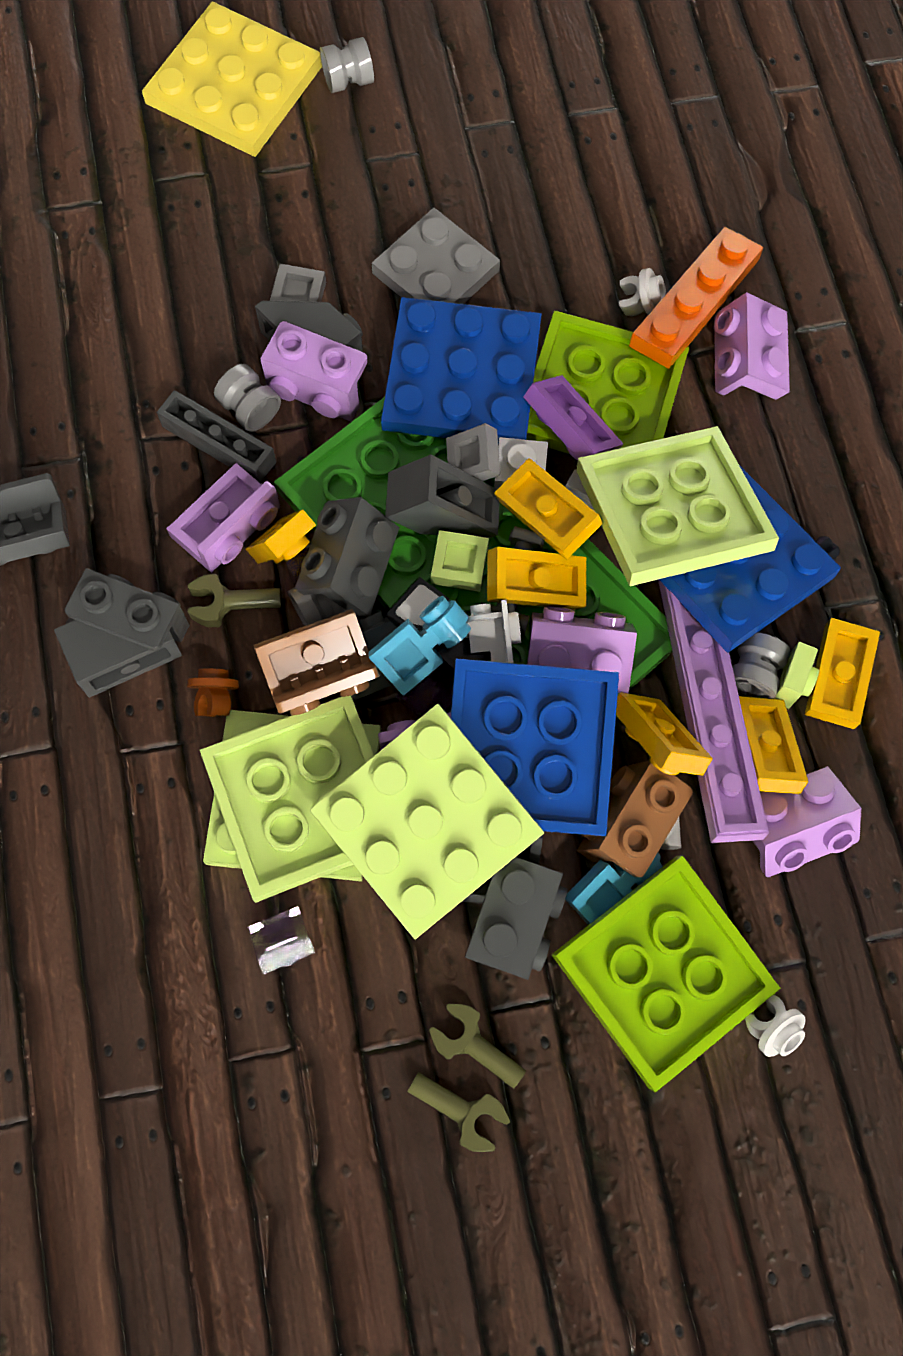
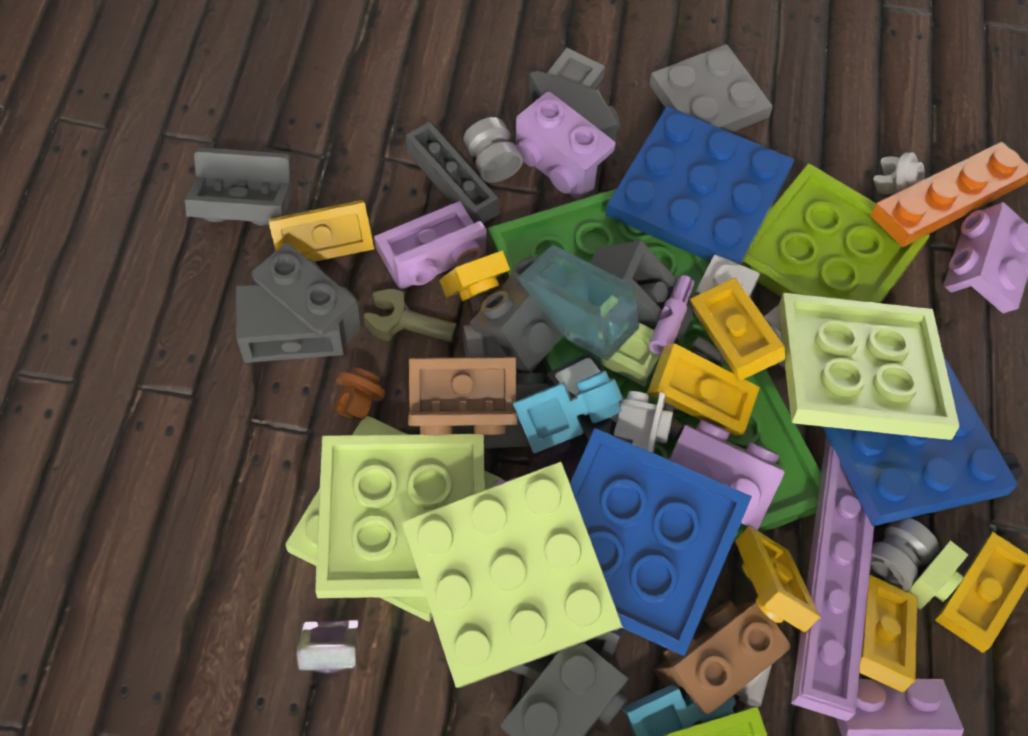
camera: 20 degrees right, 10 degrees down
light grey plate [446,423,500,481] -> none
medium lavender plate [523,375,623,460] -> none
none -> yellow plate [268,200,374,262]
none -> clear light blue slope [519,245,639,361]
none -> lavender pin [648,275,694,356]

